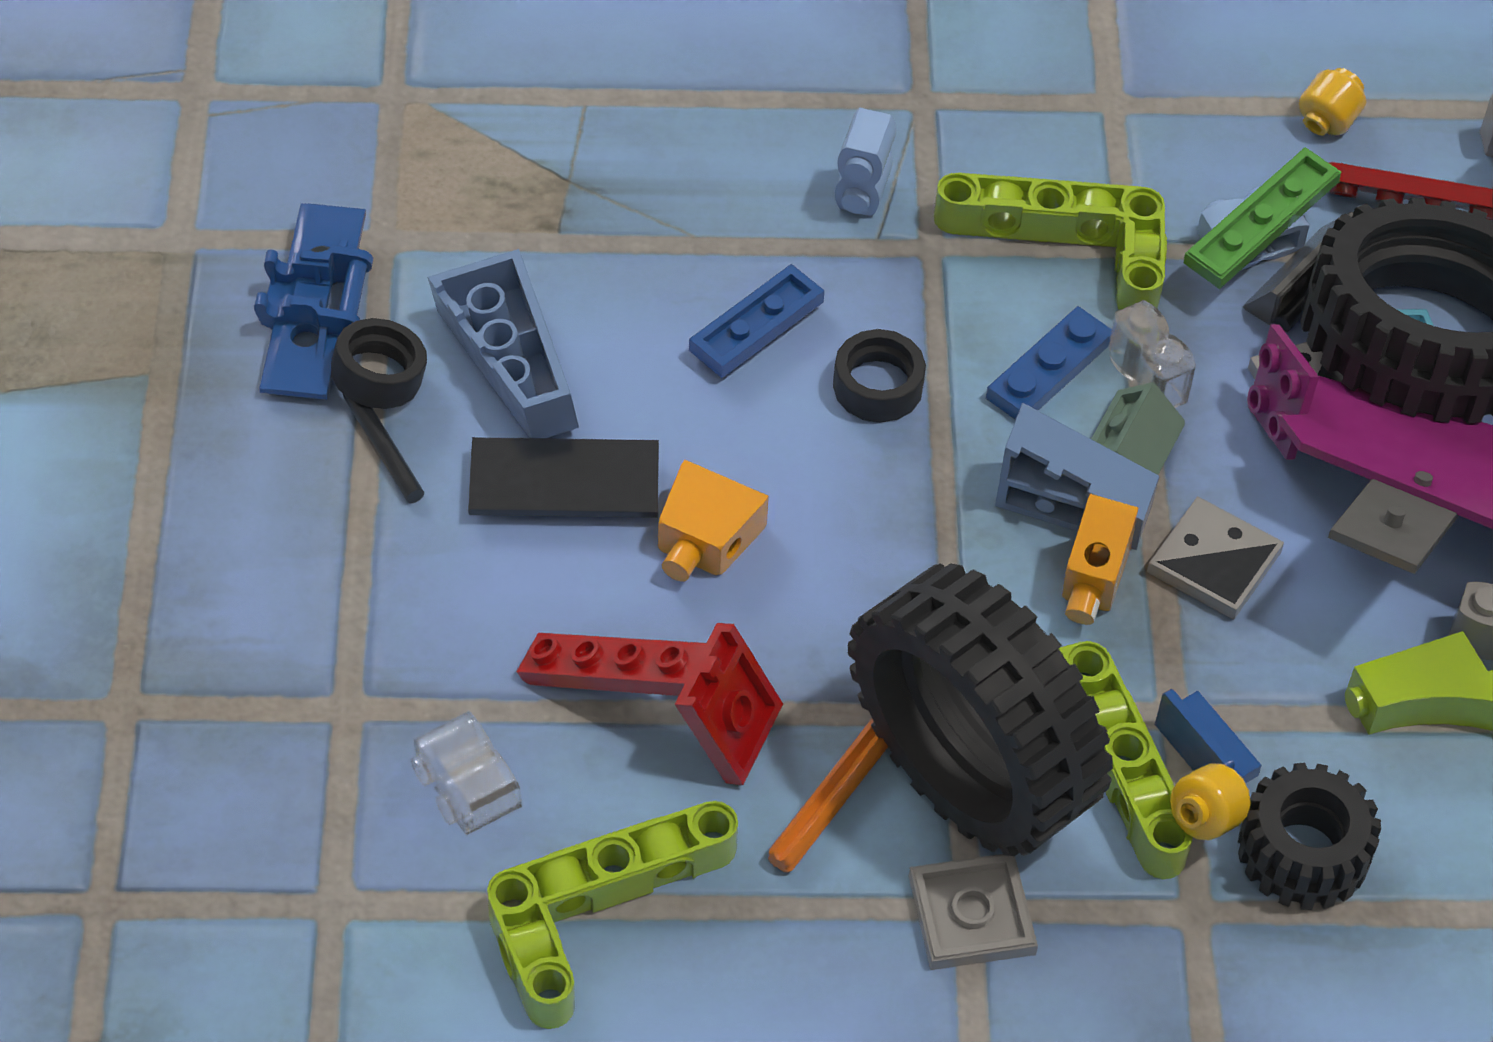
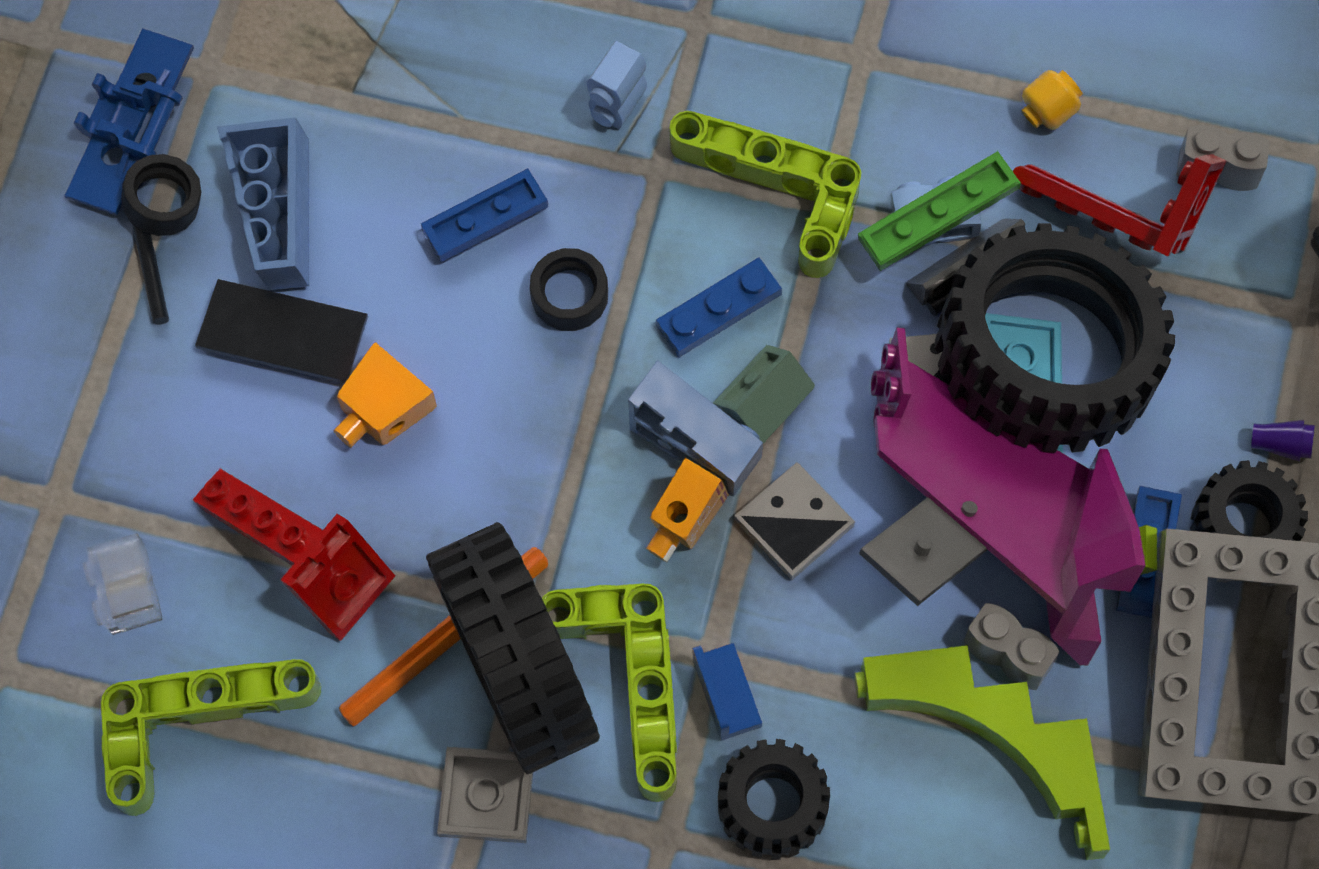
camera: 20 degrees right, 15 degrees up
clear brick [1108,300,1196,408] -> none
yellow head [1170,763,1251,840] -> none

